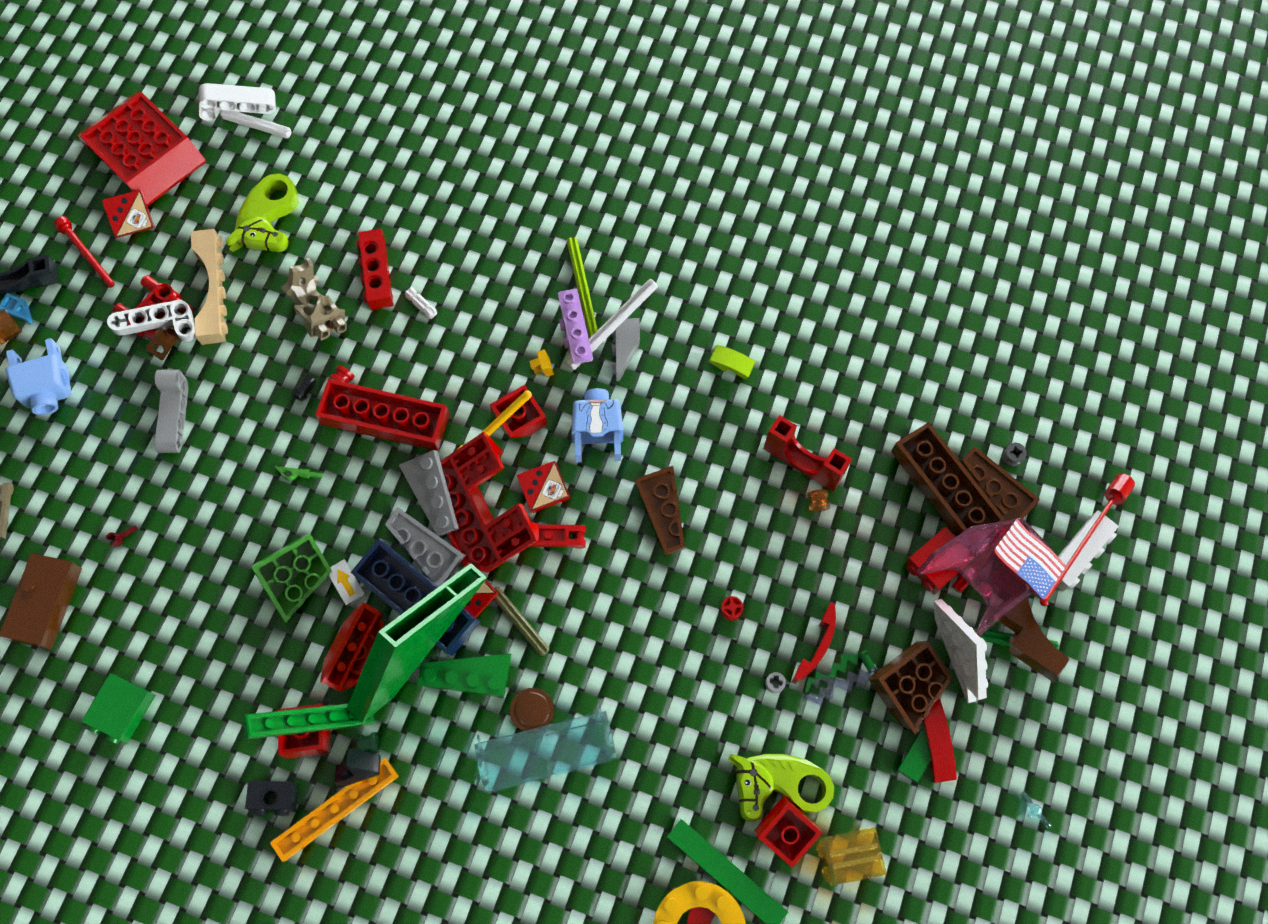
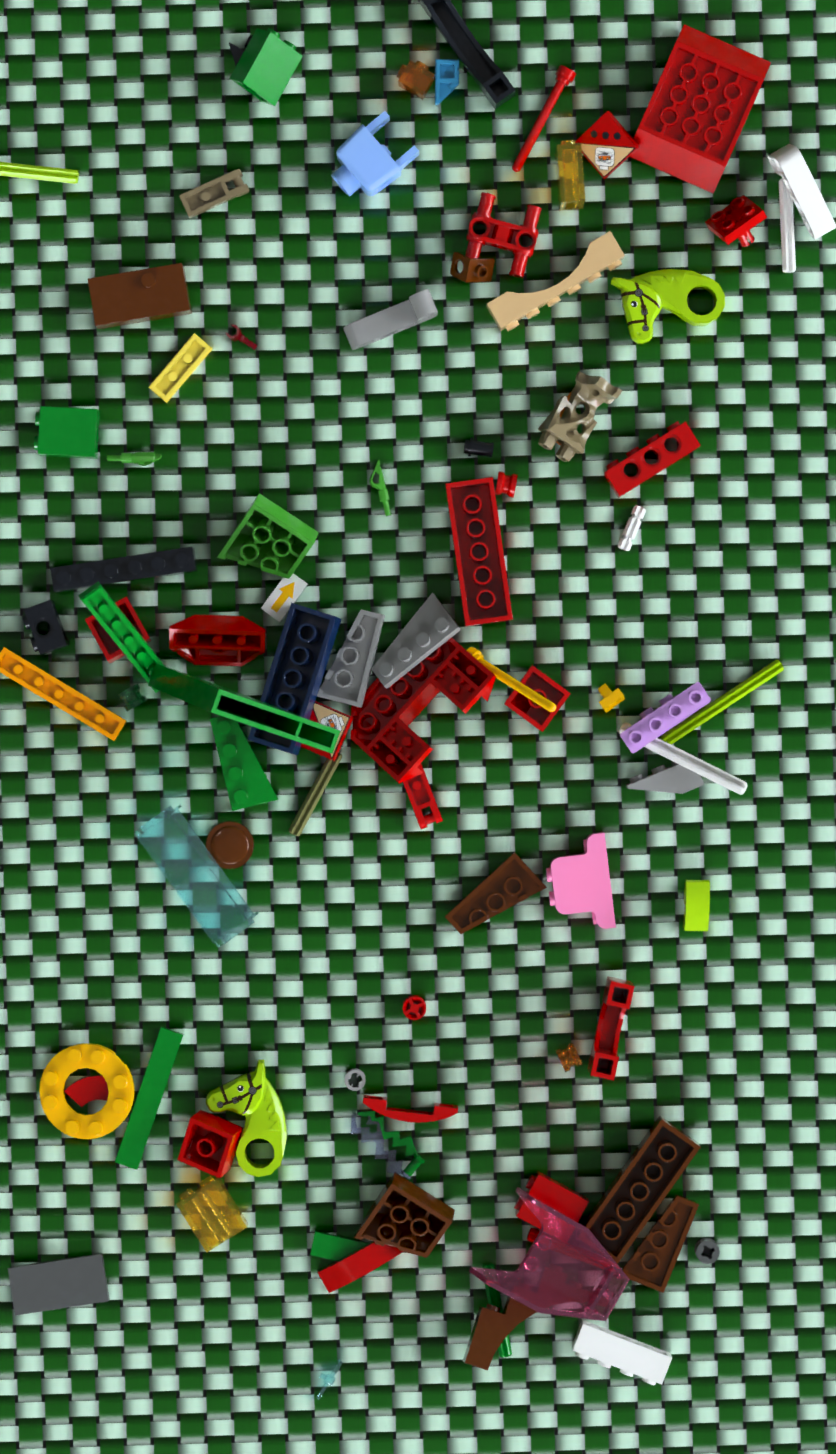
camera: 75 degrees right, 20 degrees up
white beam [107,300,196,342] -> none
black slope [335,748,381,788] -> none
tile [517,461,570,514] -> none
light blue piece [571,388,623,462] -> none
white wing [934,599,988,703] -> none
flag [993,473,1135,606] -> none
none -> black arch [50,547,198,593]
none -> bright green hand [107,452,162,466]
none -> light yellow tile [148,333,213,403]
none -> bright pink brick [546,832,616,929]
none -> clear yellow brick [555,140,585,211]
none -> red plate [705,195,767,247]

